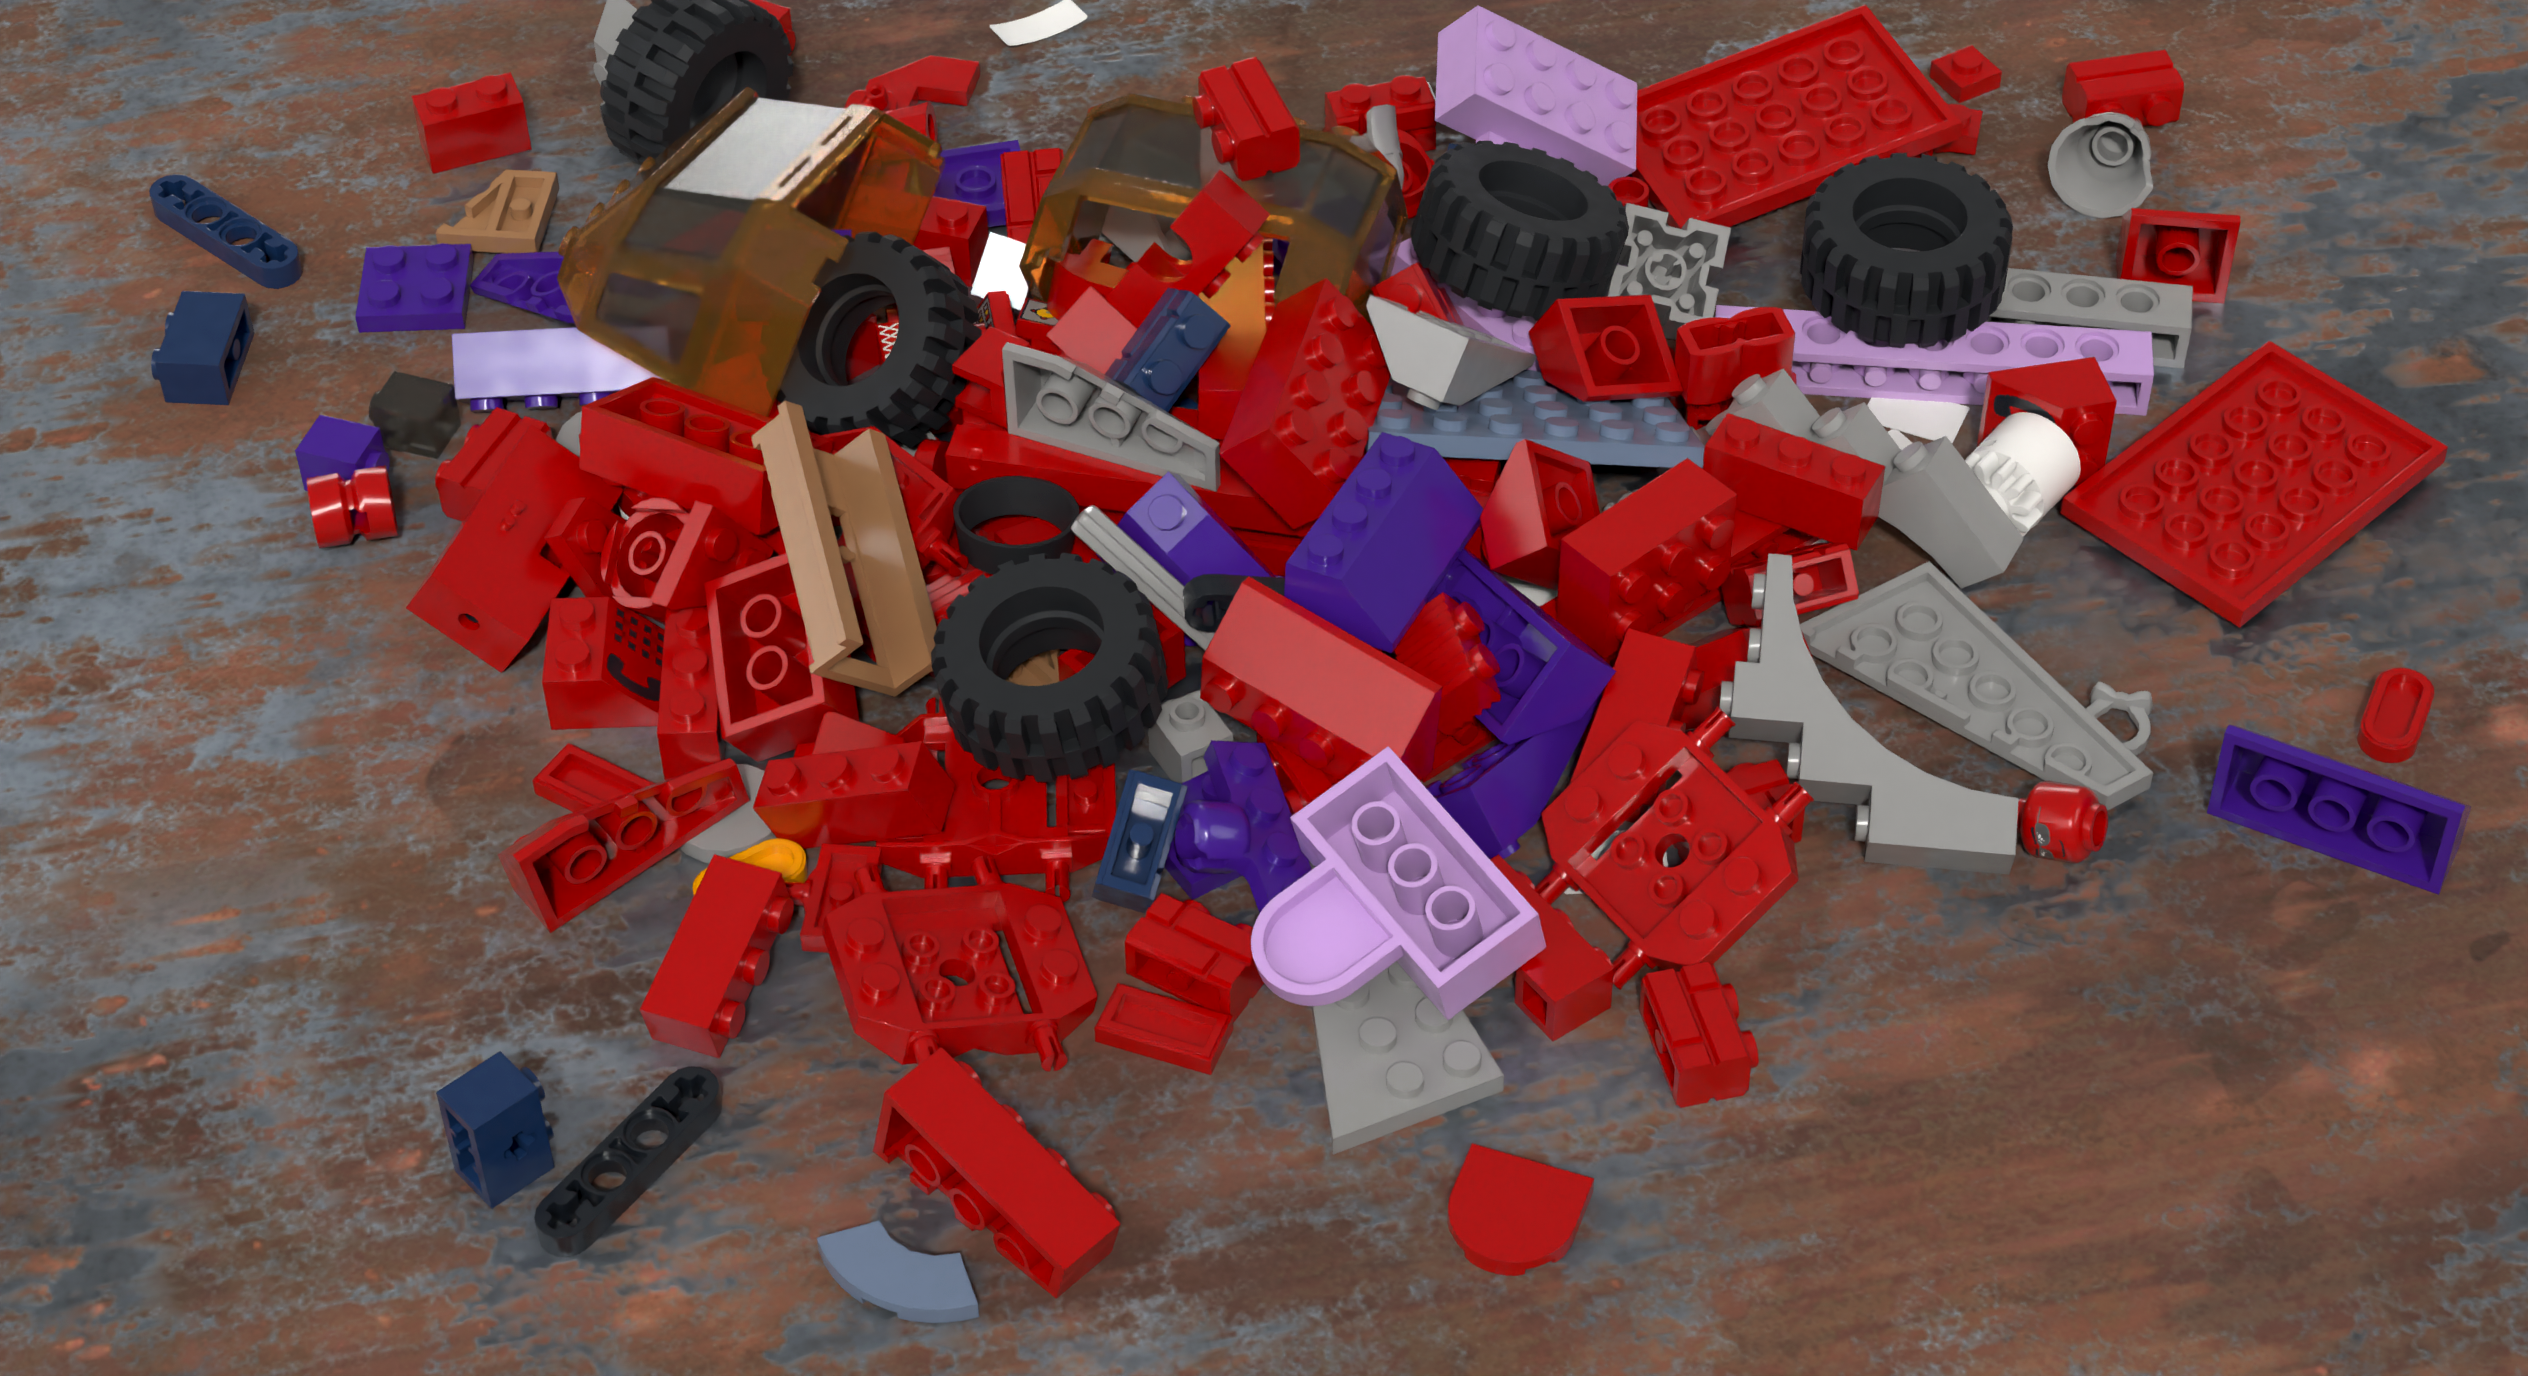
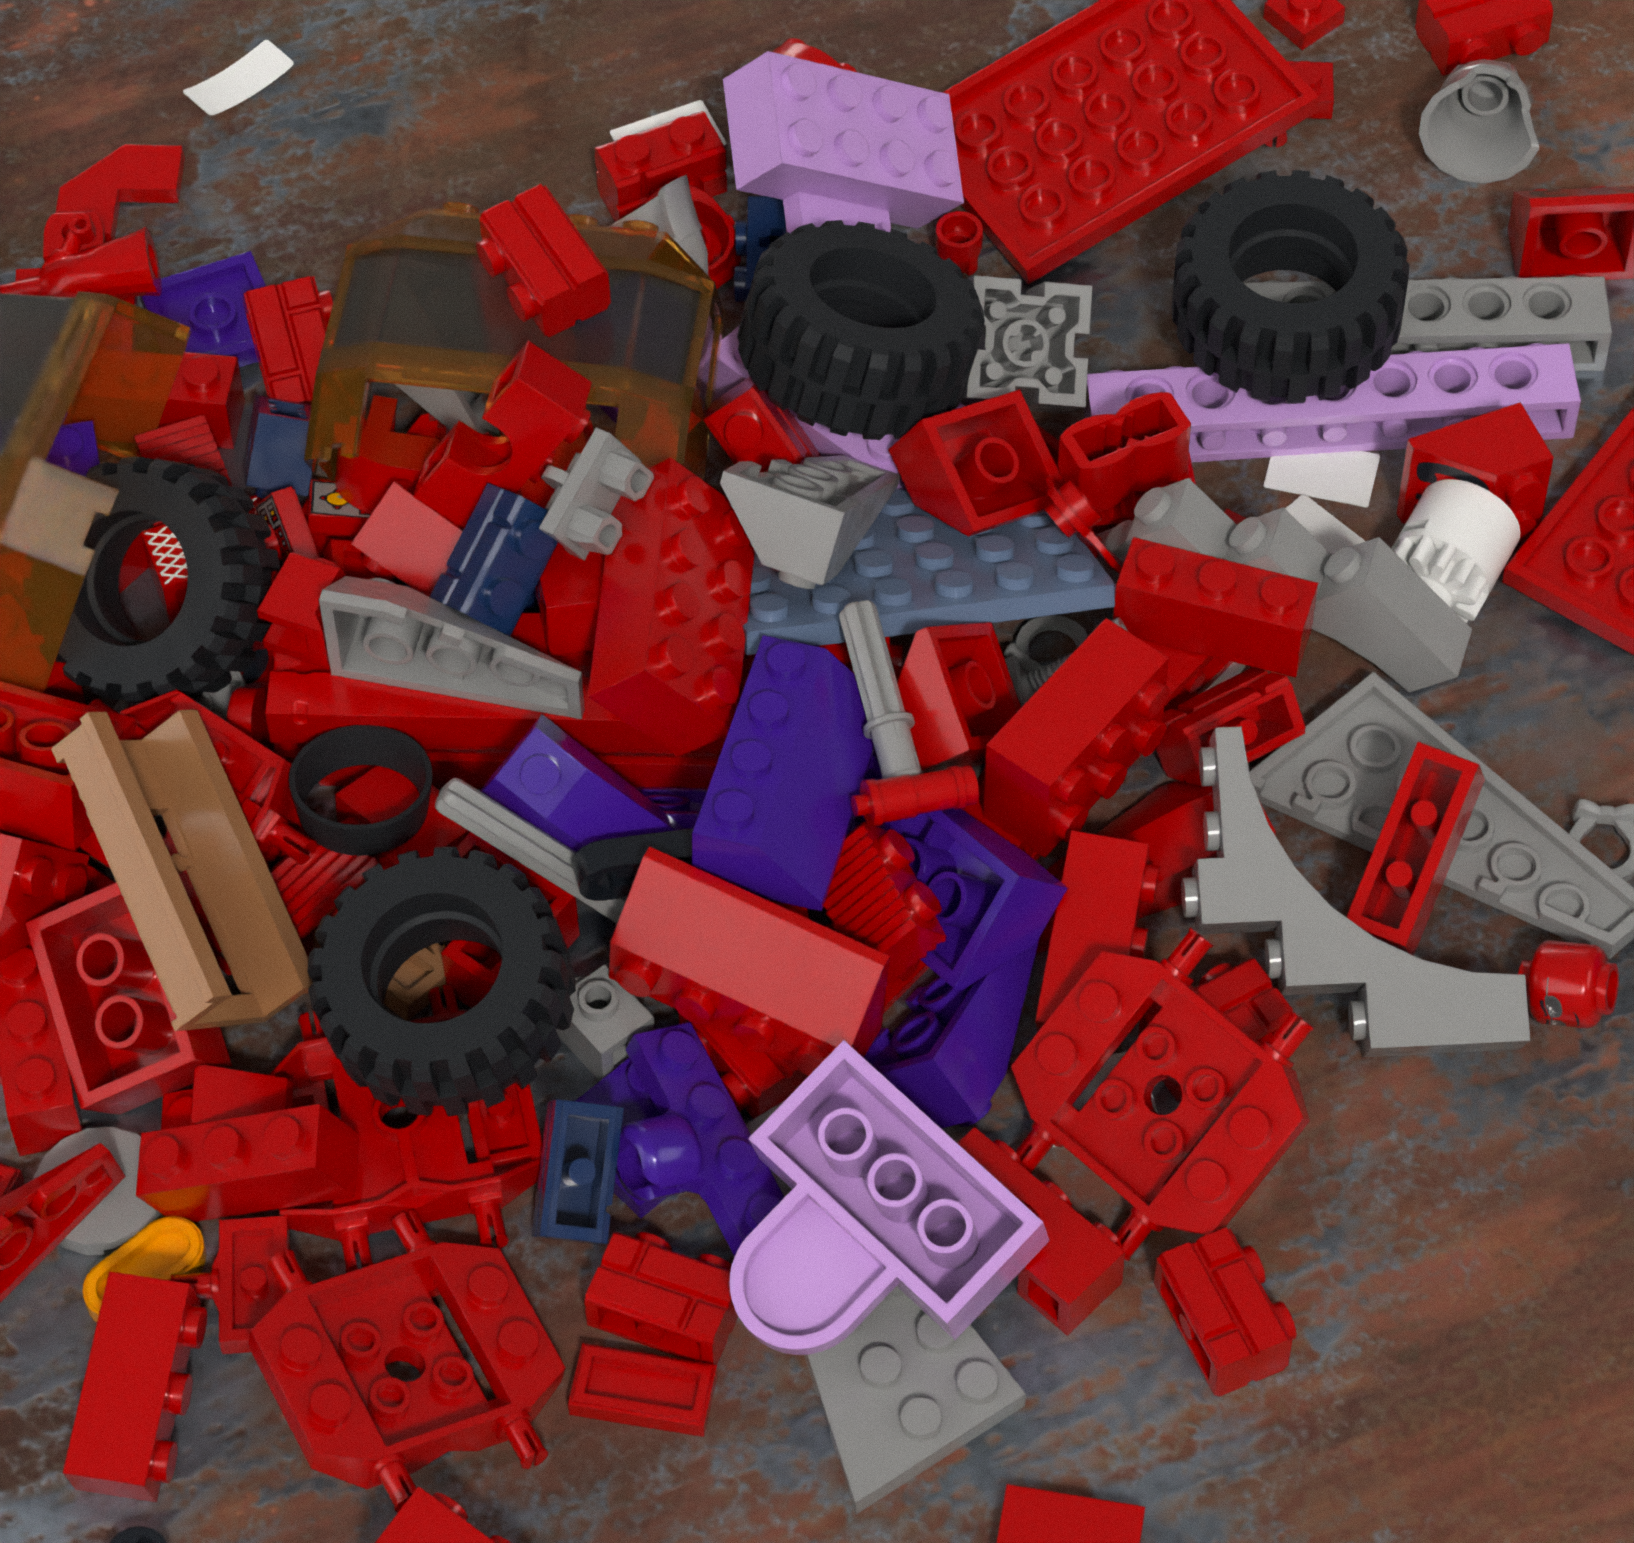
camera: 10 degrees left, 10 degrees up
none -> light grey hips [539,428,654,561]
none -> light grey axle [839,600,924,778]
none -> red piece [851,765,979,827]
none -> red plate [1045,475,1123,574]
none -> red brick [1346,742,1485,956]

